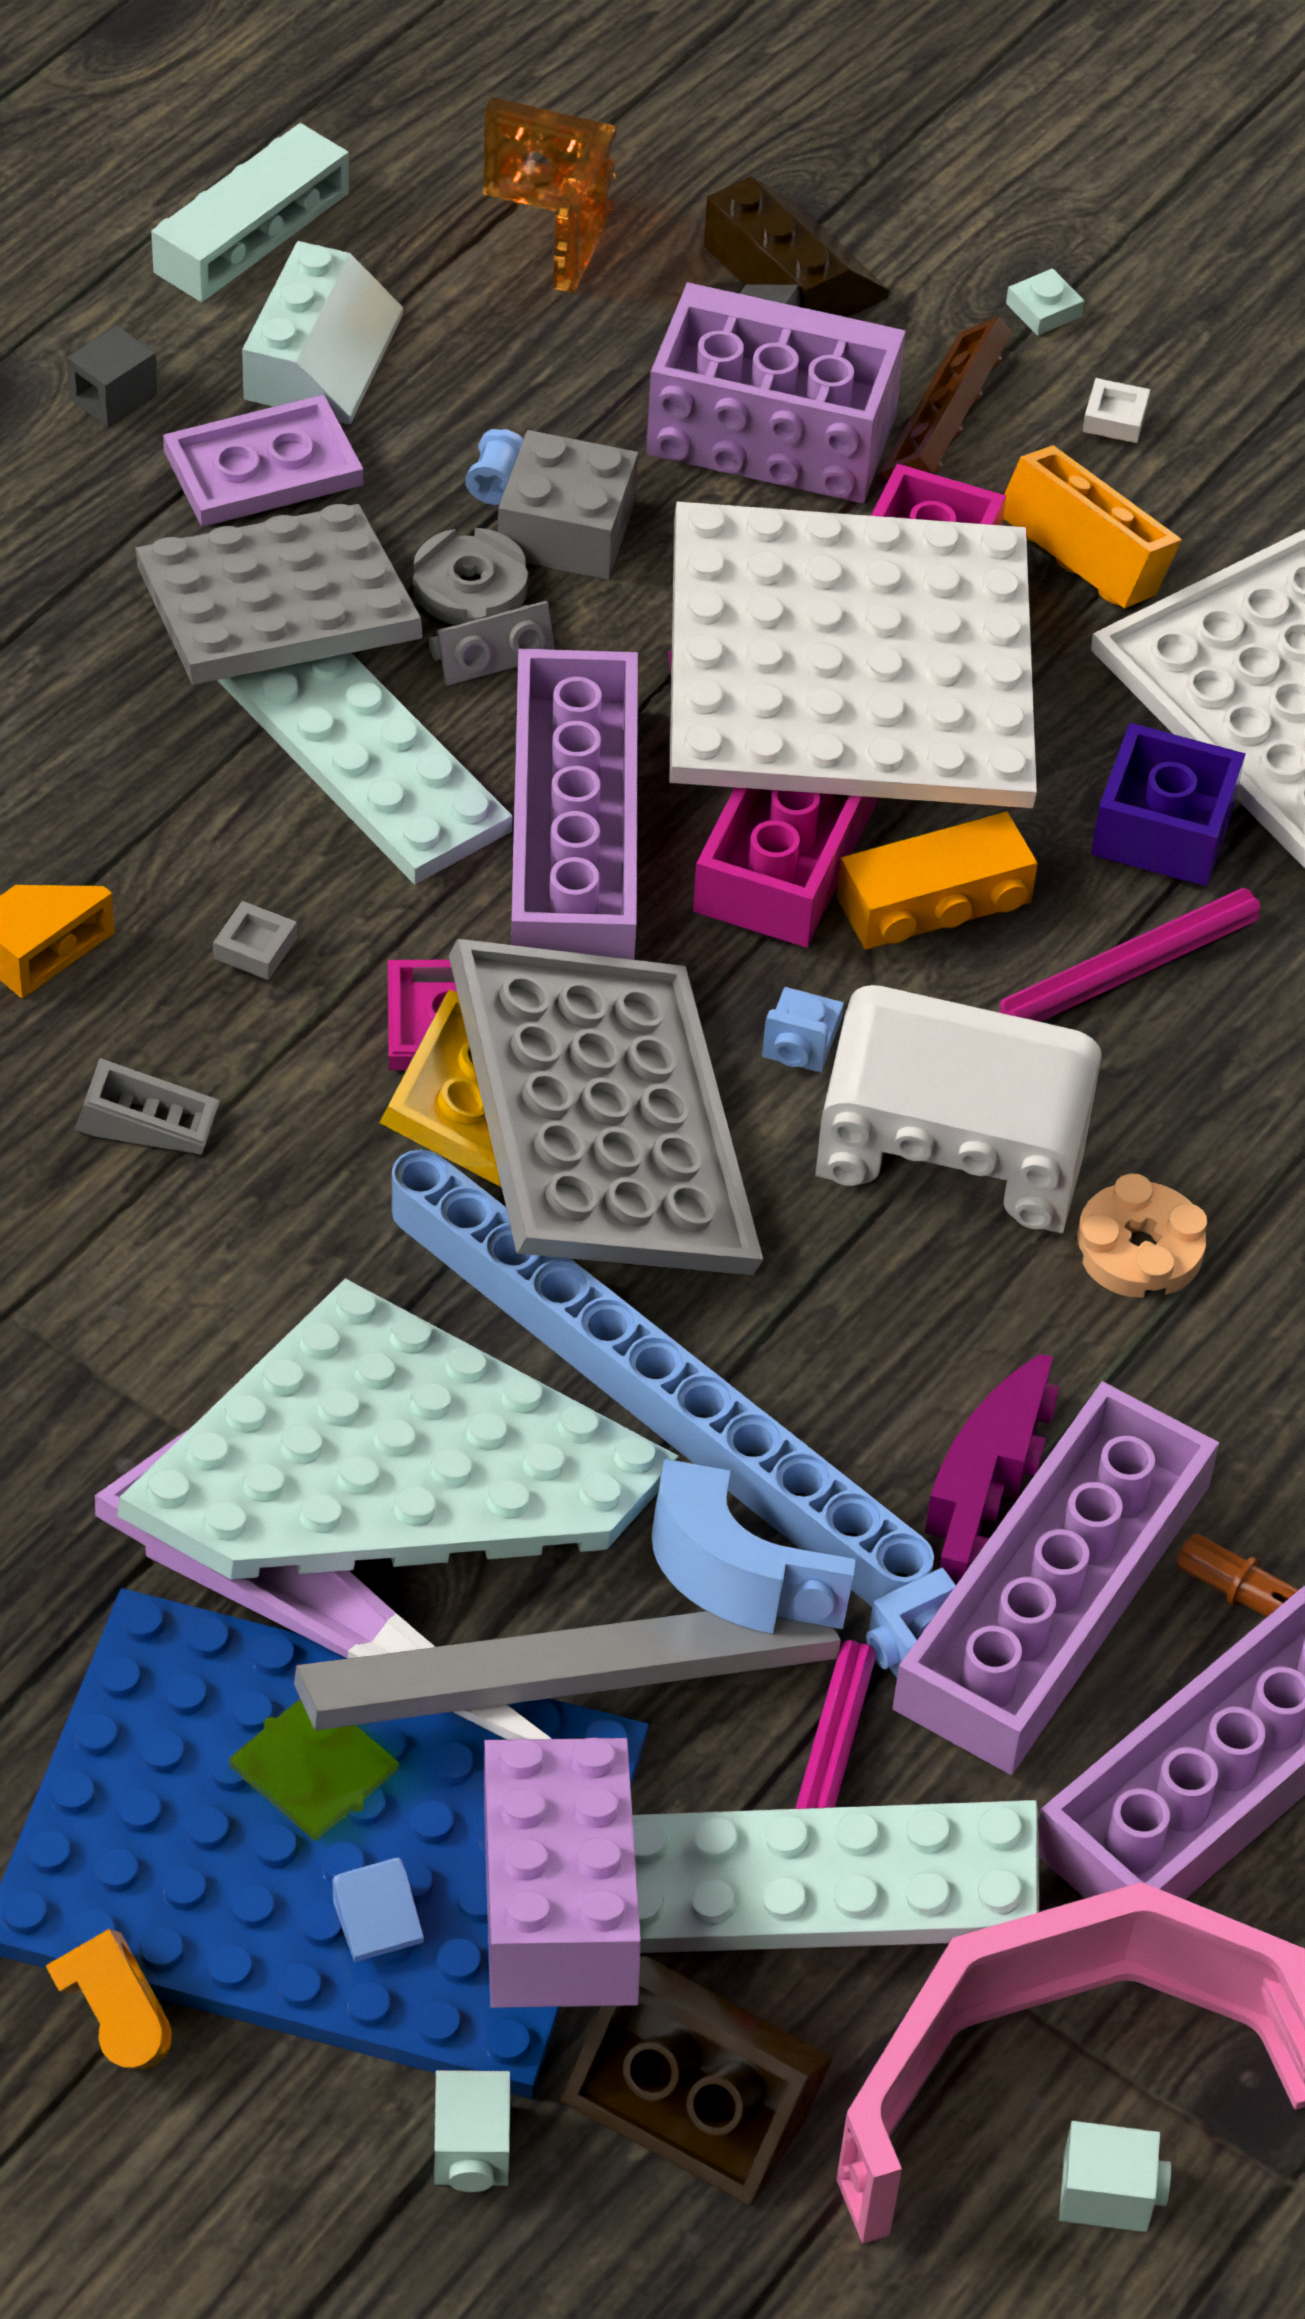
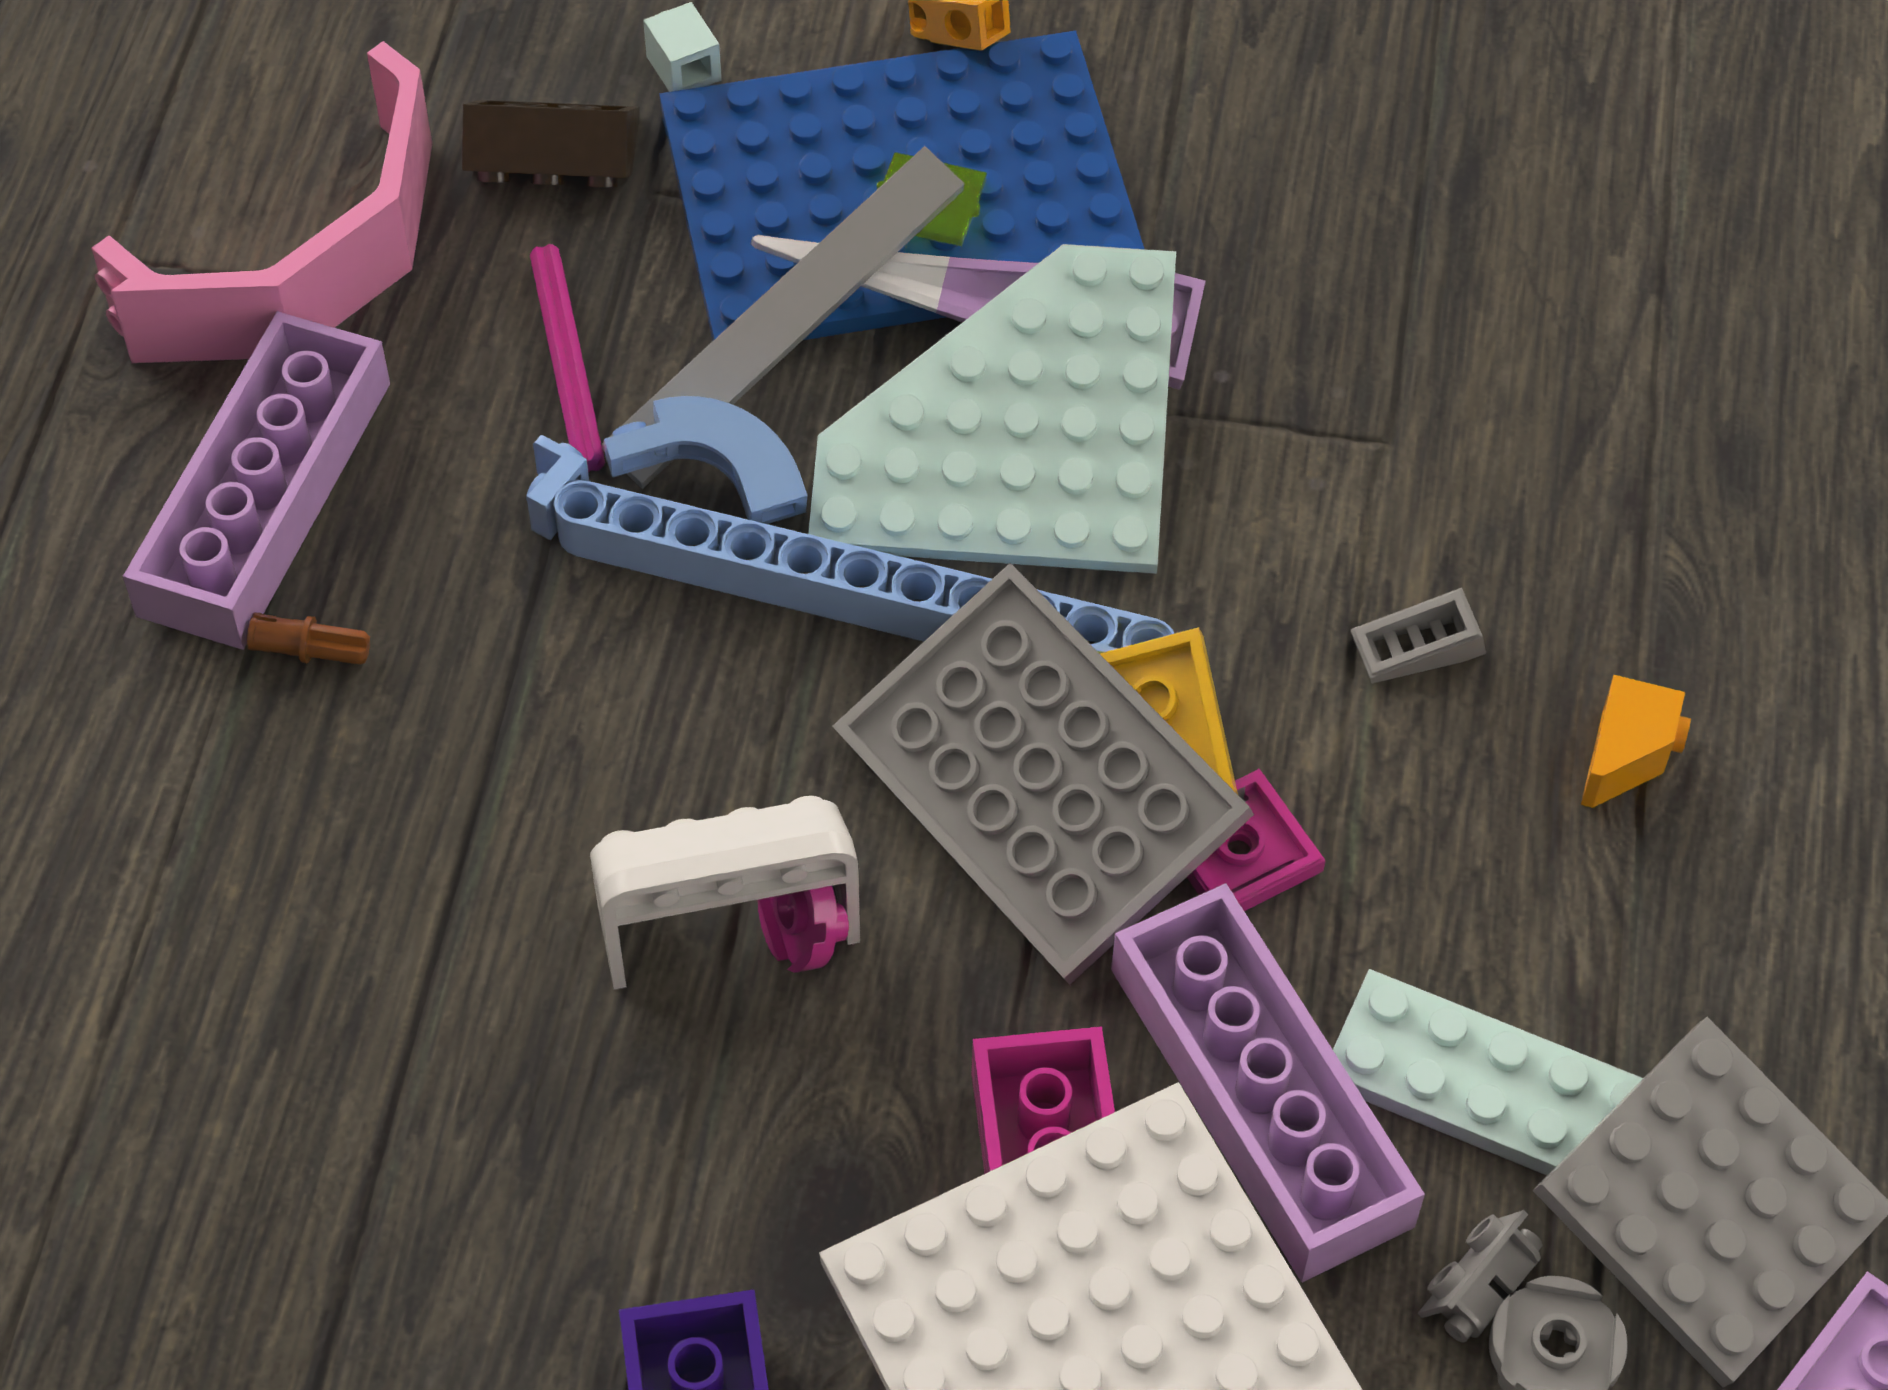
camera: 155 degrees right, 5 degrees up
light grey plate [213,901,297,980] -> none
light blue slope [333,1858,423,1963] -> none
lavender brick [484,1738,641,2008] -> none
light aqua plate [632,1800,1039,1953] -> none
light blue bracket [762,987,844,1073] -> none
light orange brick [836,811,1038,950] -> none
lavender brick [892,1381,1219,1776] -> none
magenta slope [925,1354,1060,1585] -> none
dark pink axle [998,888,1261,1022] -> none
light aqua brick [1059,2121,1171,2232] -> none
light nougat plate [1077,1174,1207,1298] -> none

